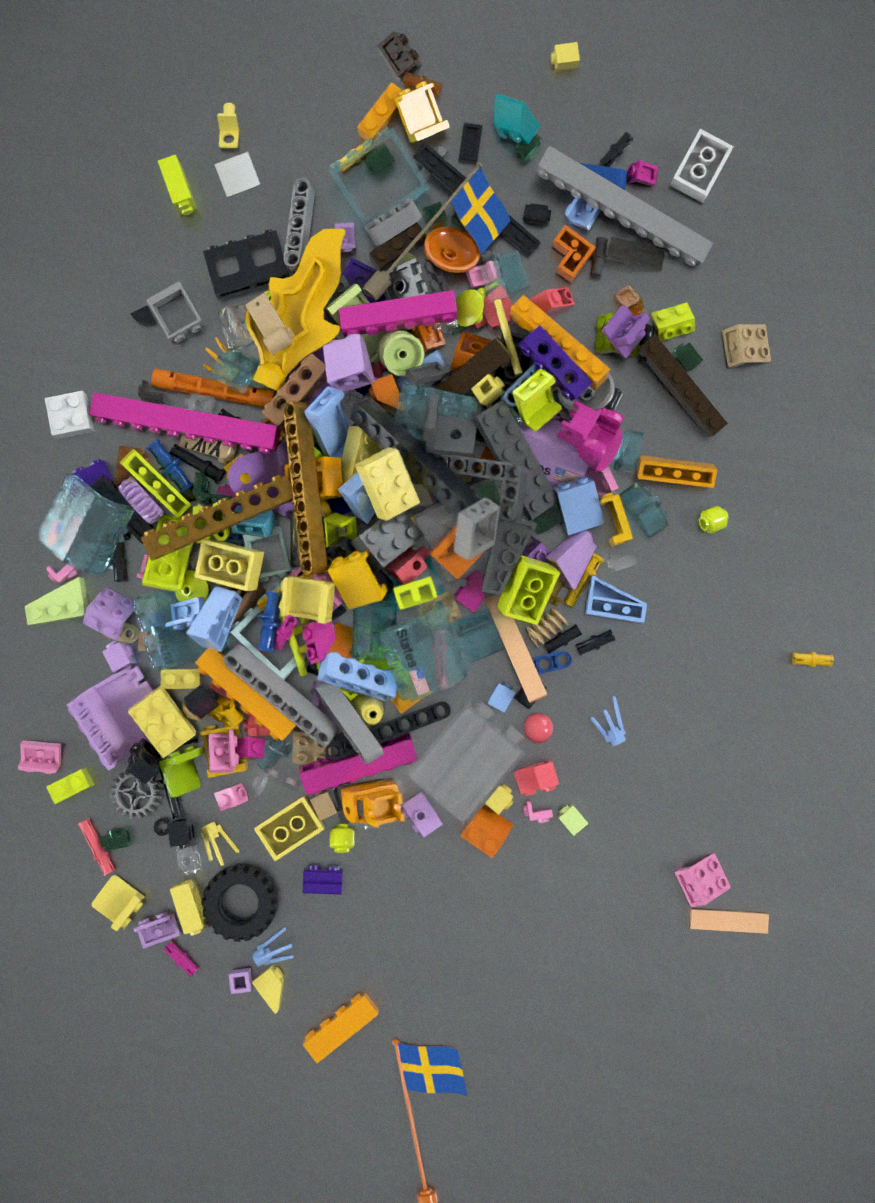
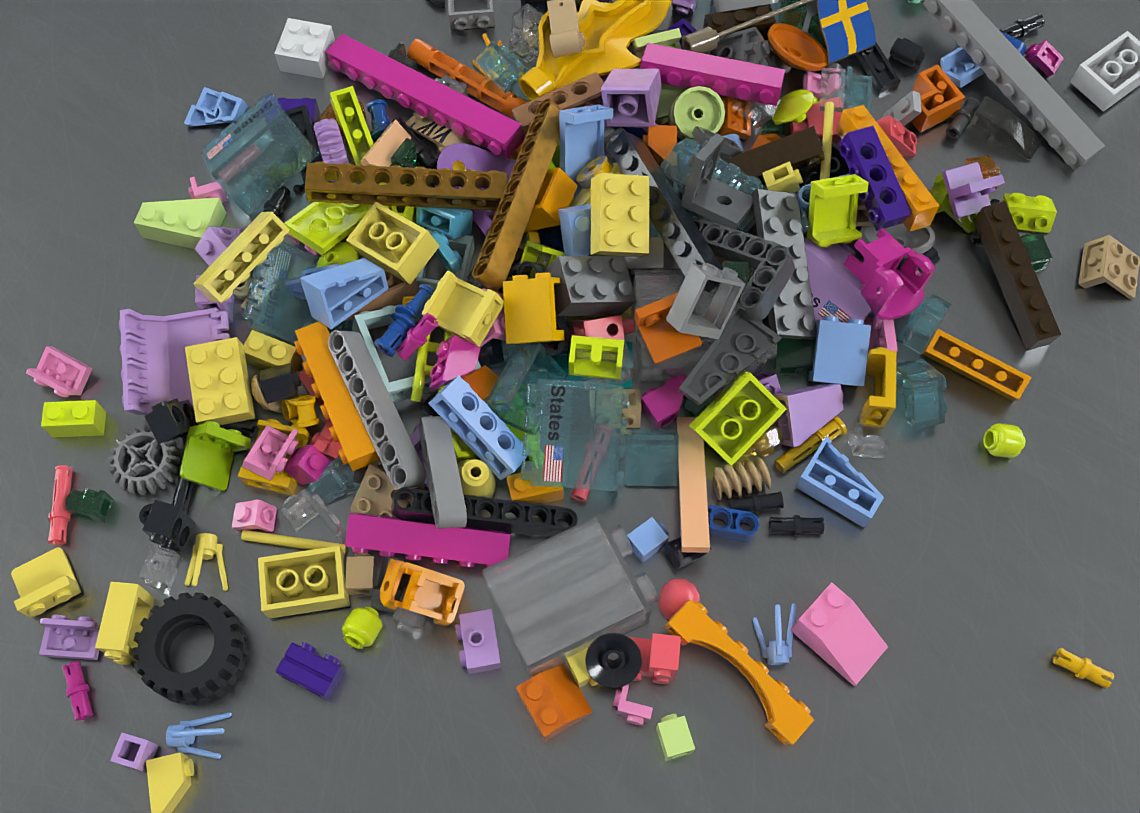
camera: 25 degrees right, 20 degrees down
none -> light blue slope [184,87,248,127]
none -> light yellow brick [193,212,289,303]
none -> light yellow bar [241,530,348,555]
none -> light nougat tile [360,120,412,167]
none -> medium azure plate [430,231,463,274]
none -> yellow piece [576,155,613,189]
none -> black dish [585,633,642,688]
none -> light orange arch [663,599,815,746]
none -> bright pink slope [791,582,888,687]
none -> light grey plate [882,90,921,126]

